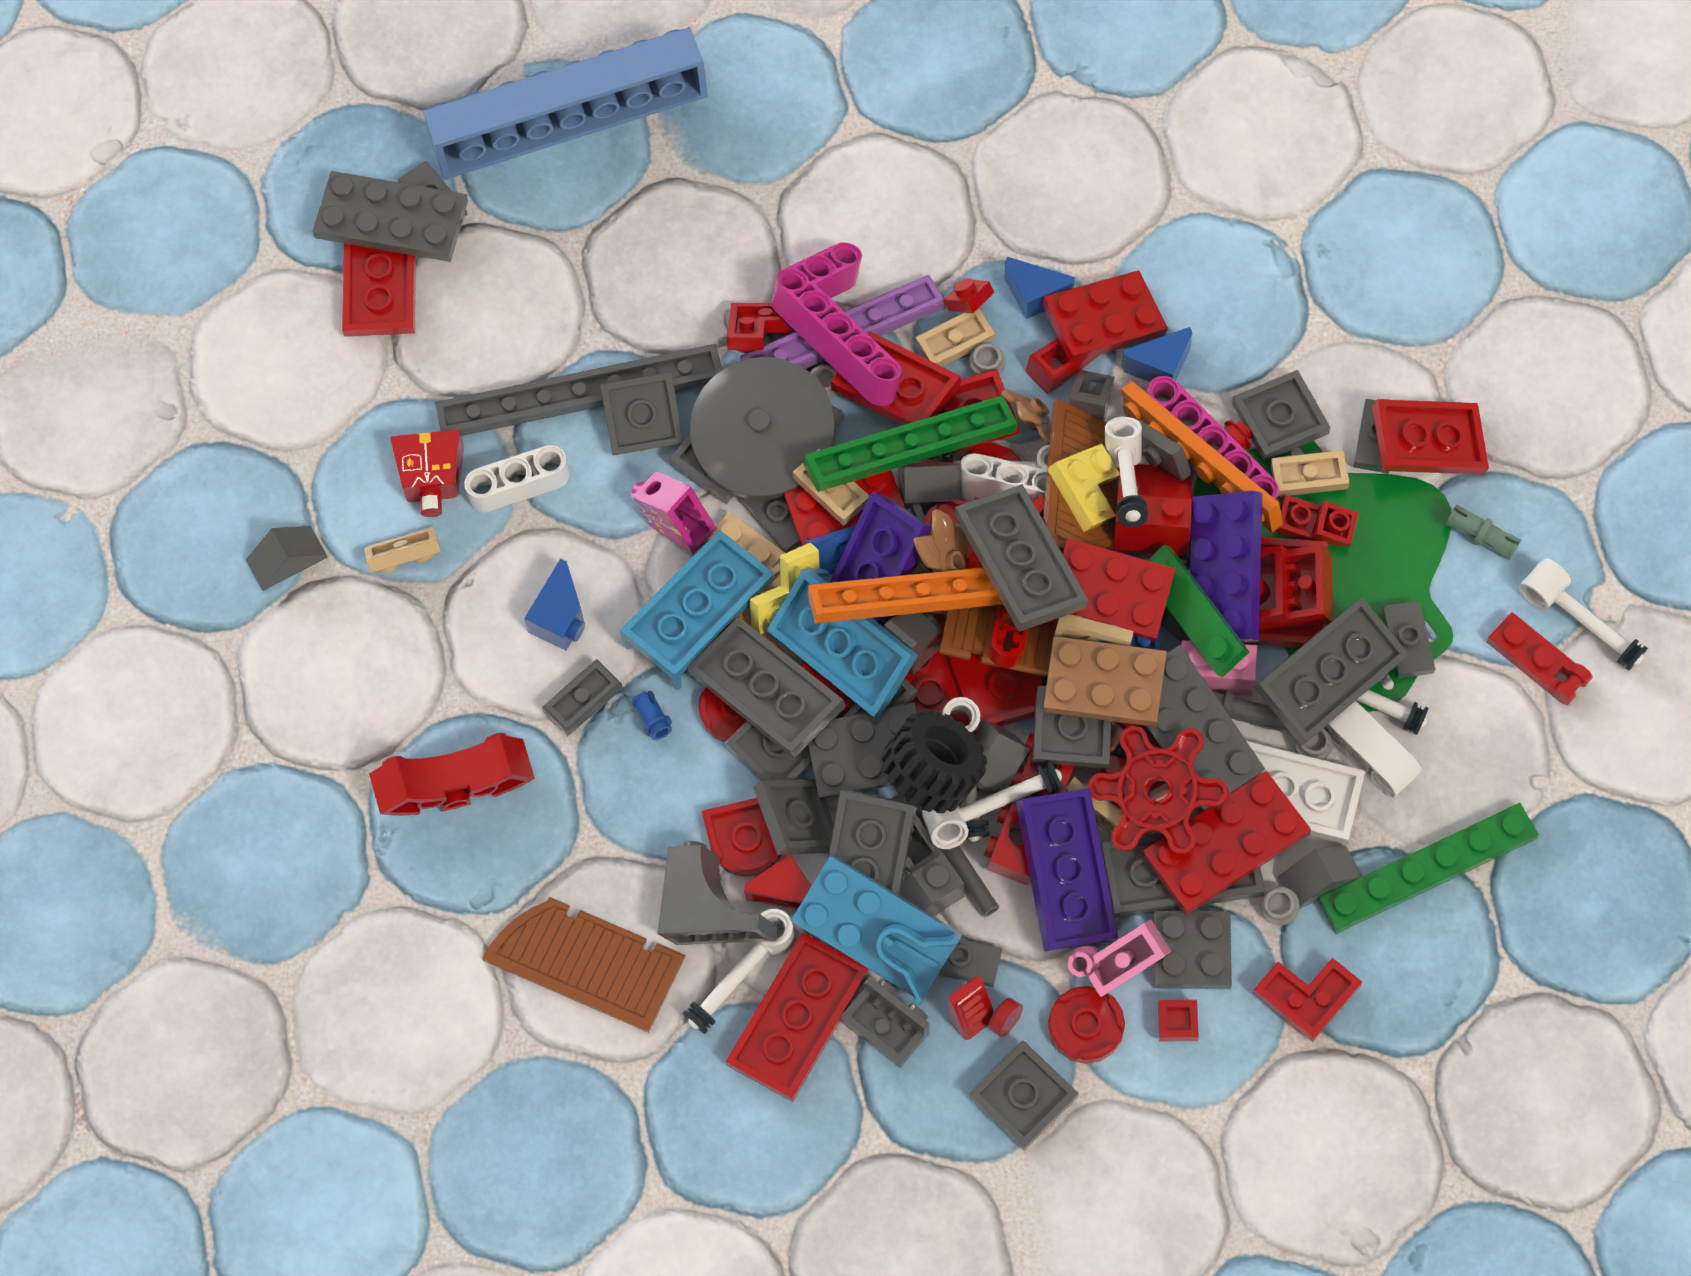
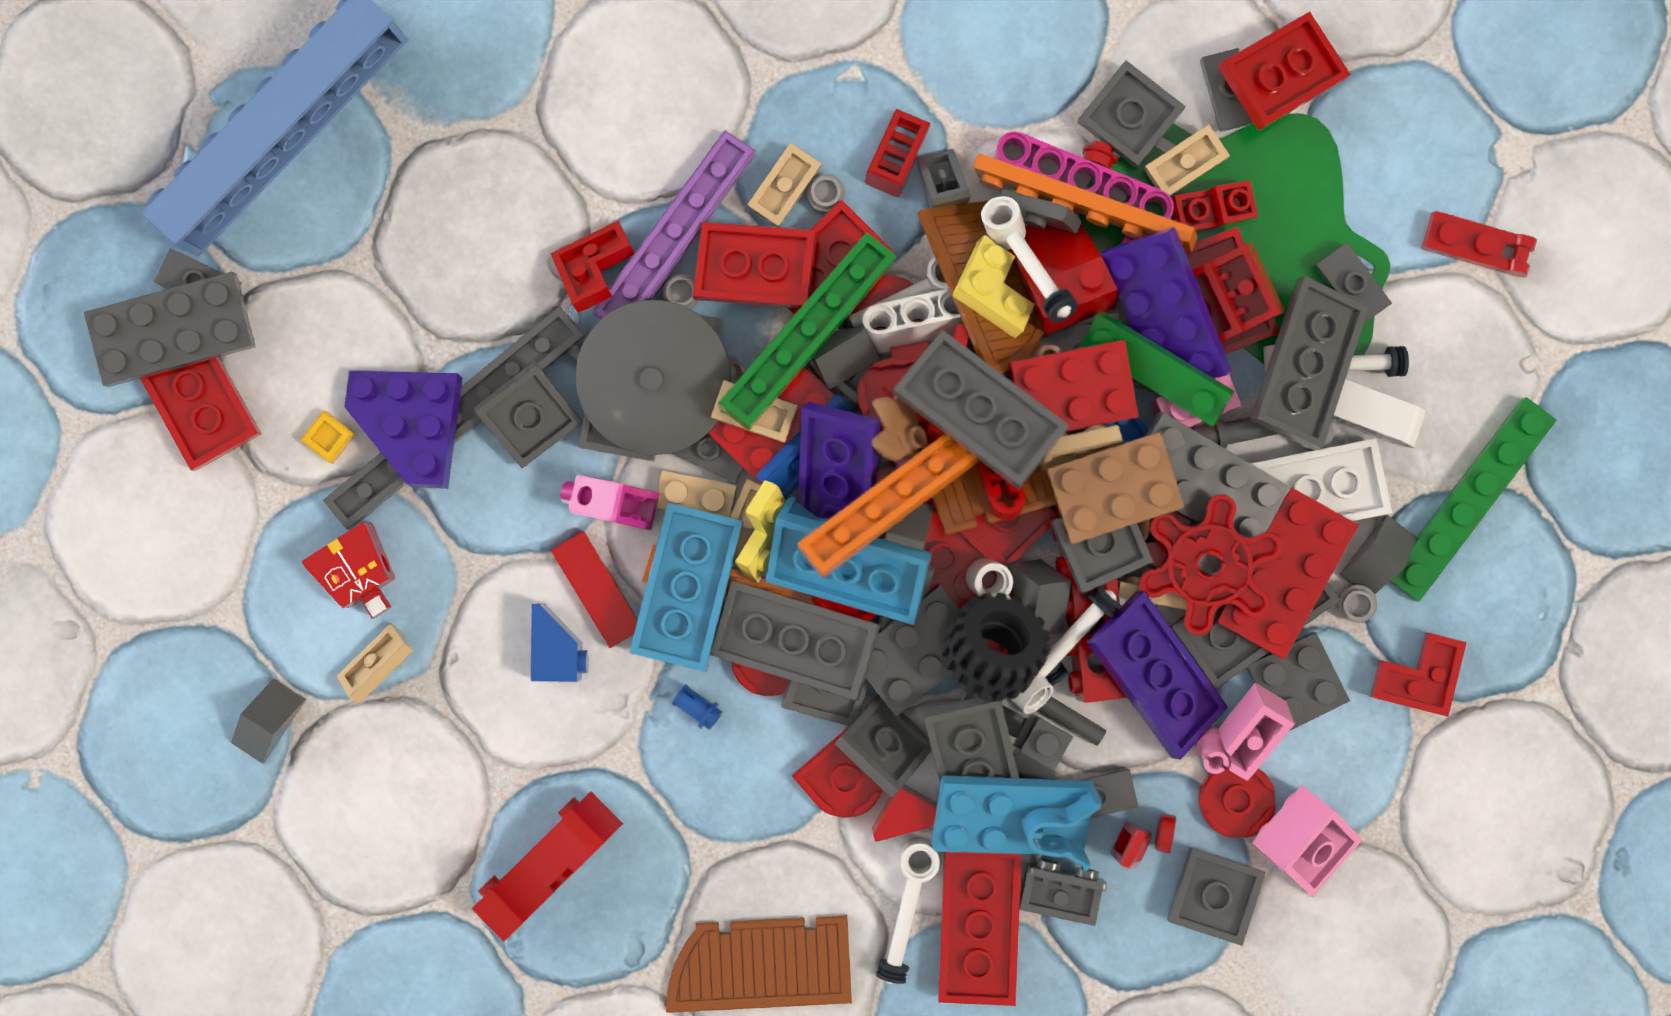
camera: 30 degrees left, 20 degrees up
white beam [464,445,570,512] -> none
dark grey plate [542,659,623,736] -> none
dark grey arch [657,841,777,945] -> none
dark pink beam [771,242,902,406] -> none
red plate [943,278,995,314] -> none
medium nougat plate [1001,389,1051,445] -> none
blue slope [1004,257,1075,319] -> none
red plate [1041,270,1168,363] -> none
blue slope [1122,327,1193,382] -> none
red plate [1158,1000,1199,1042] -> none
sand green pin [1445,504,1521,560] -> none
white piece [1518,558,1648,671] -> none
none -> yellow tile [300,410,356,464]
none -> dark purple plate [344,370,463,489]
none -> red tile [551,531,638,648]
none -> bright pink slope [1252,785,1362,897]

